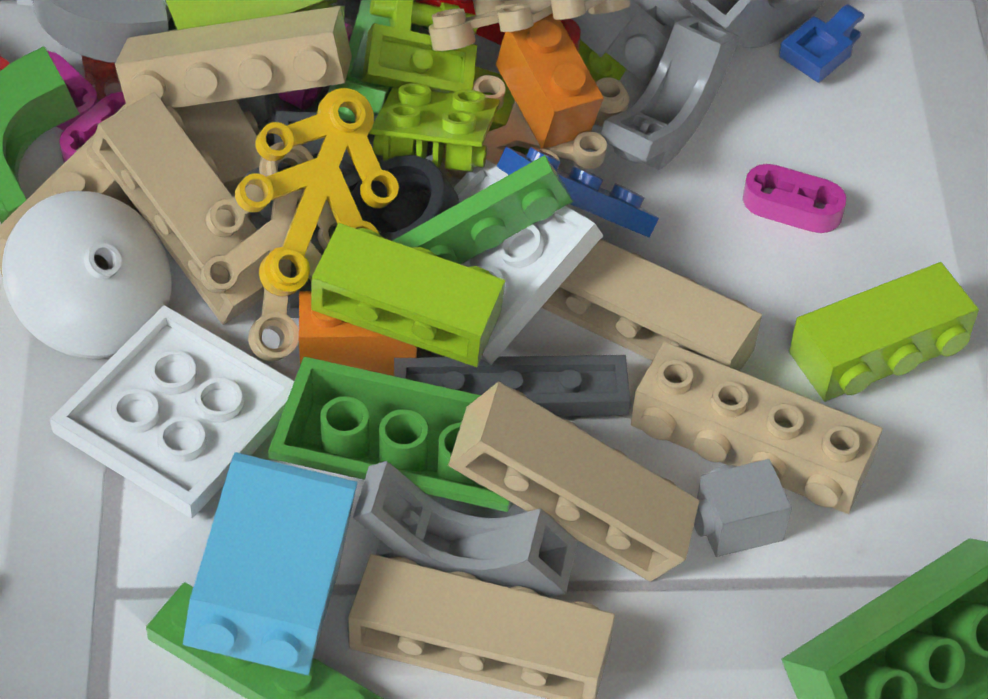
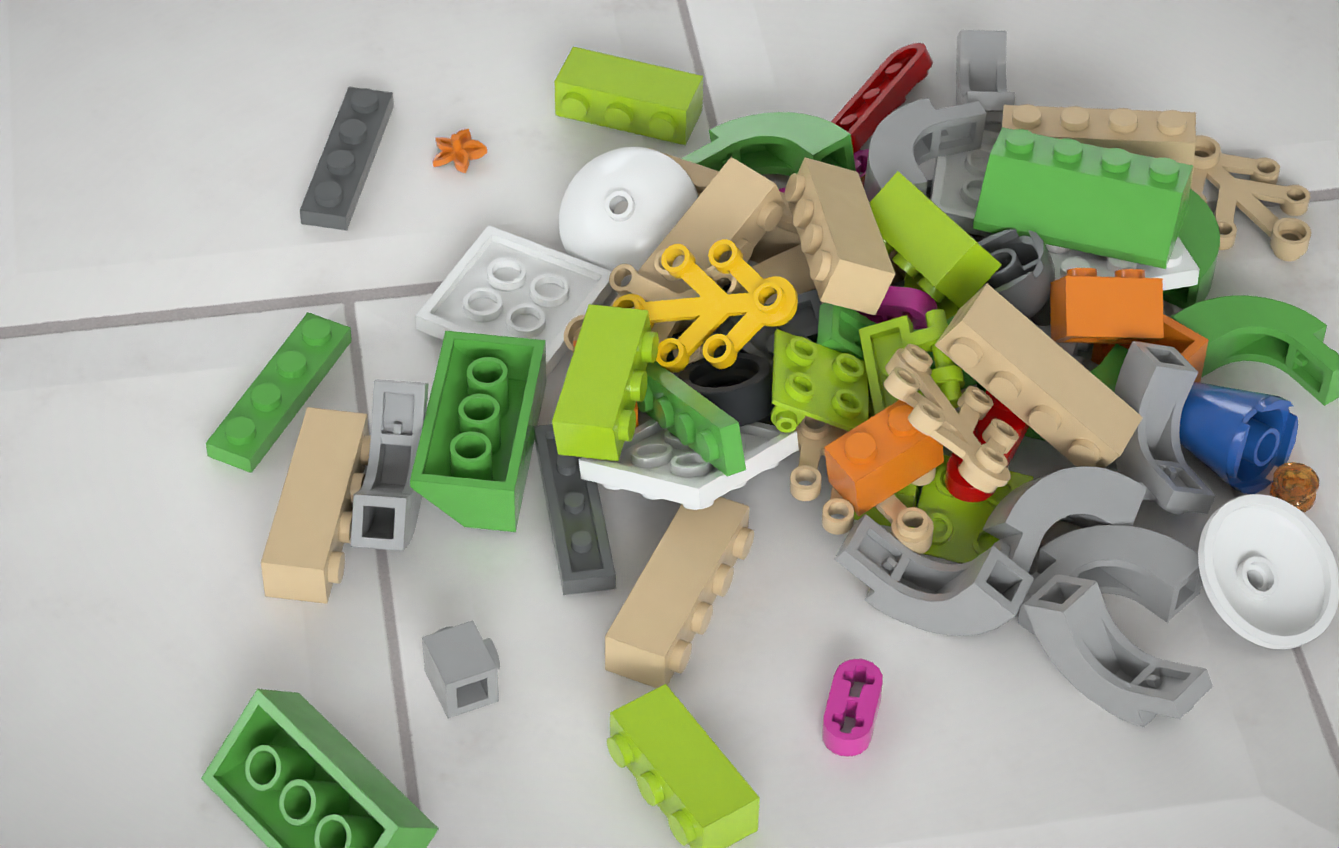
camera: 85 degrees right, 5 degrees down
medium azure slope [183,452,358,675] -> none
tan brick [448,381,699,582] -> none
blue plate [496,146,659,238] -> none
tan brick [631,341,883,514] -> none
blue plate [779,4,865,83] -> none

